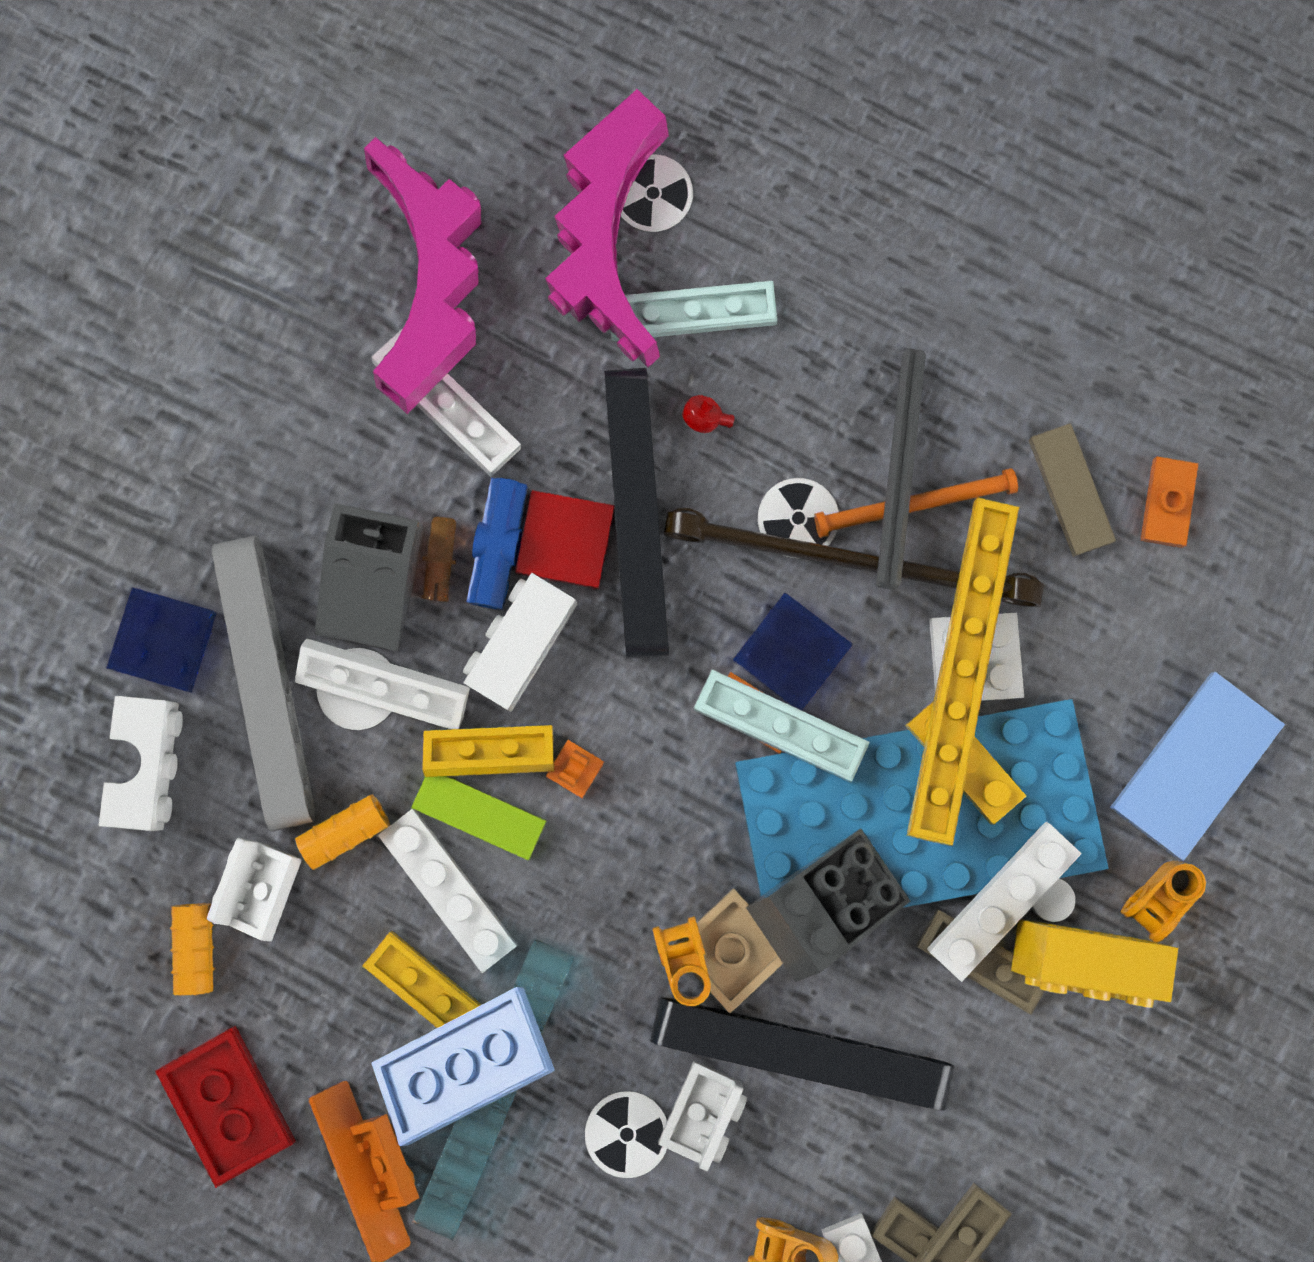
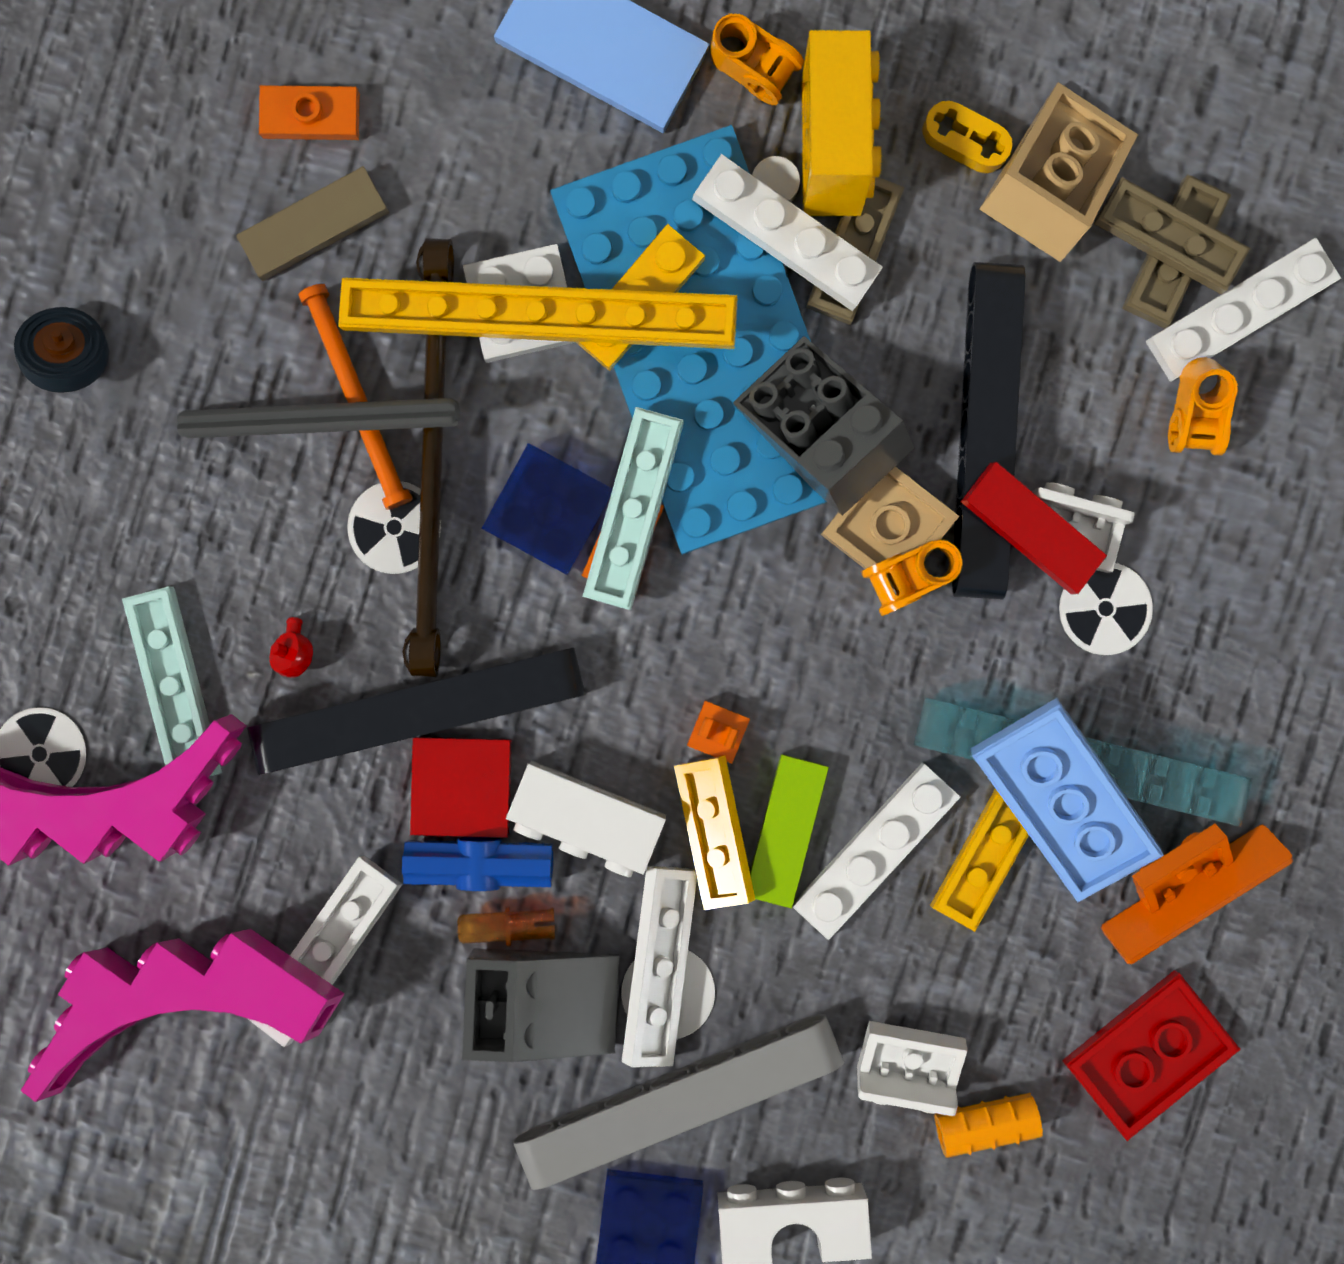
camera: 105 degrees left, 5 degrees up
light orange axle [295,794,390,870] -> none
none -> black wheel [14,307,109,393]
none -> yellow beam [922,100,1013,174]
none -> red tile [961,462,1107,595]
none -> tan slope [979,82,1138,262]

